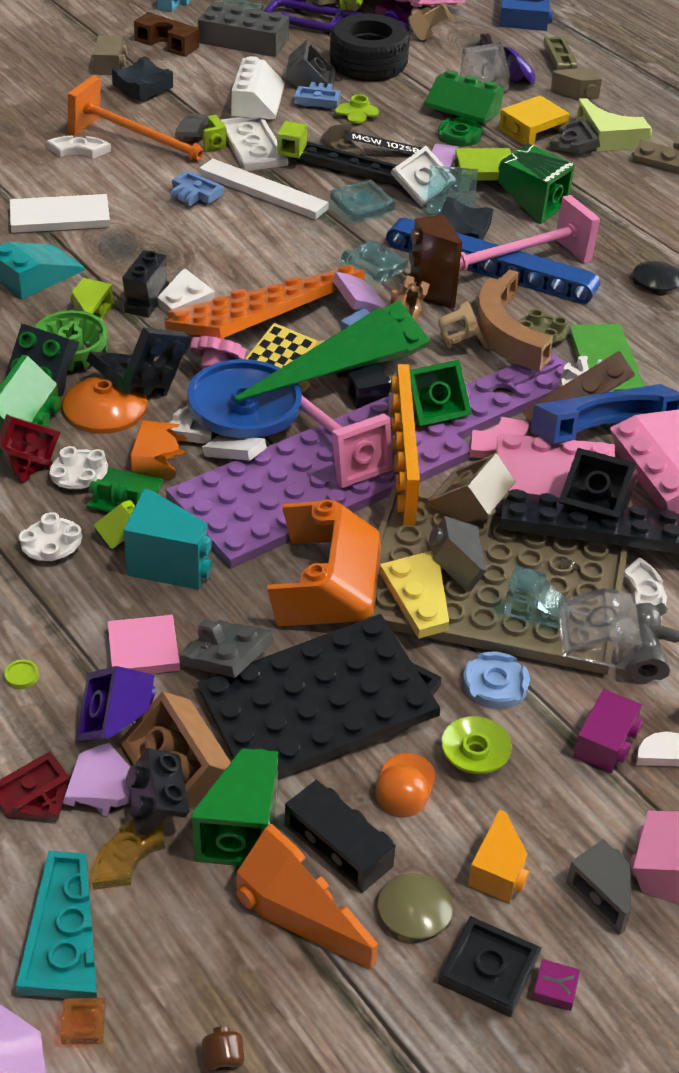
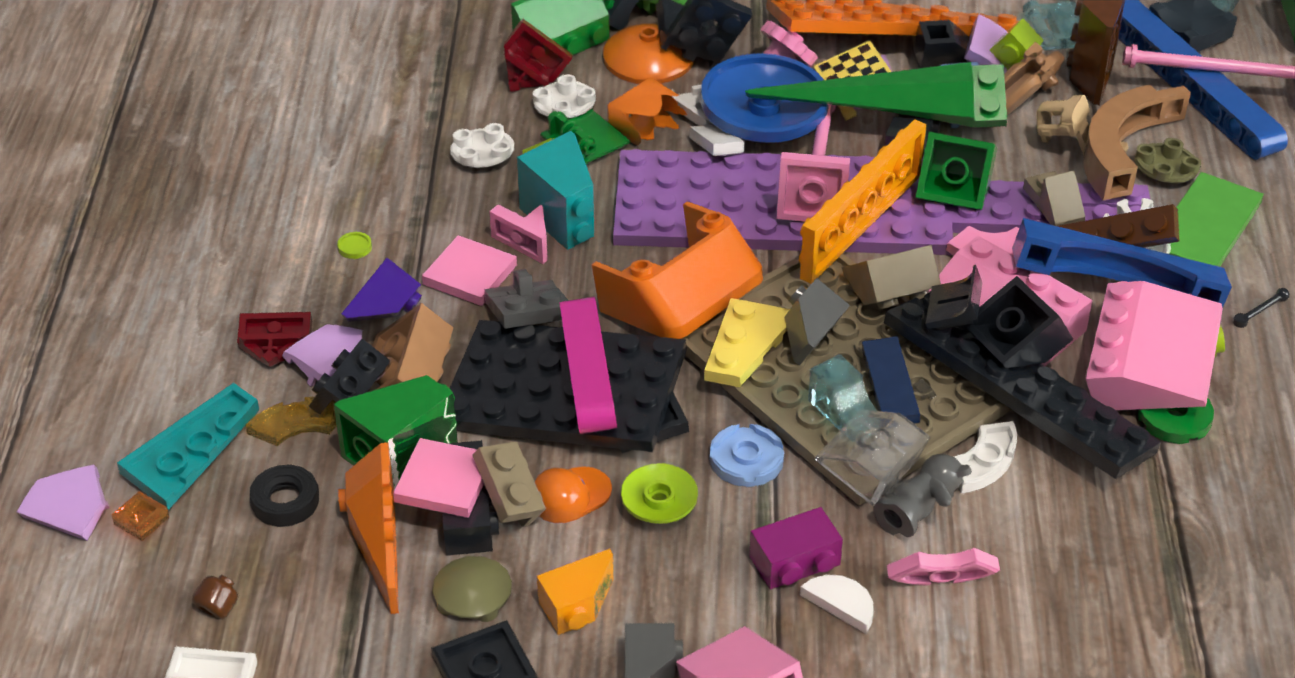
camera: 40 degrees right, 0 degrees up
none -> black tyre [250,464,319,527]
none -> bright pink tile [393,438,484,518]
none -> dark tan bracket [472,441,546,527]
none -> bright pink slope [489,204,547,264]
none -> dark pink beam [559,296,617,434]
none -> dark blue tile [862,336,920,428]
none -> black slope [913,20,971,68]
none -> black piece [926,264,982,330]
none -> lime brick [989,18,1044,70]
none -> dark tan slope [1023,171,1086,226]

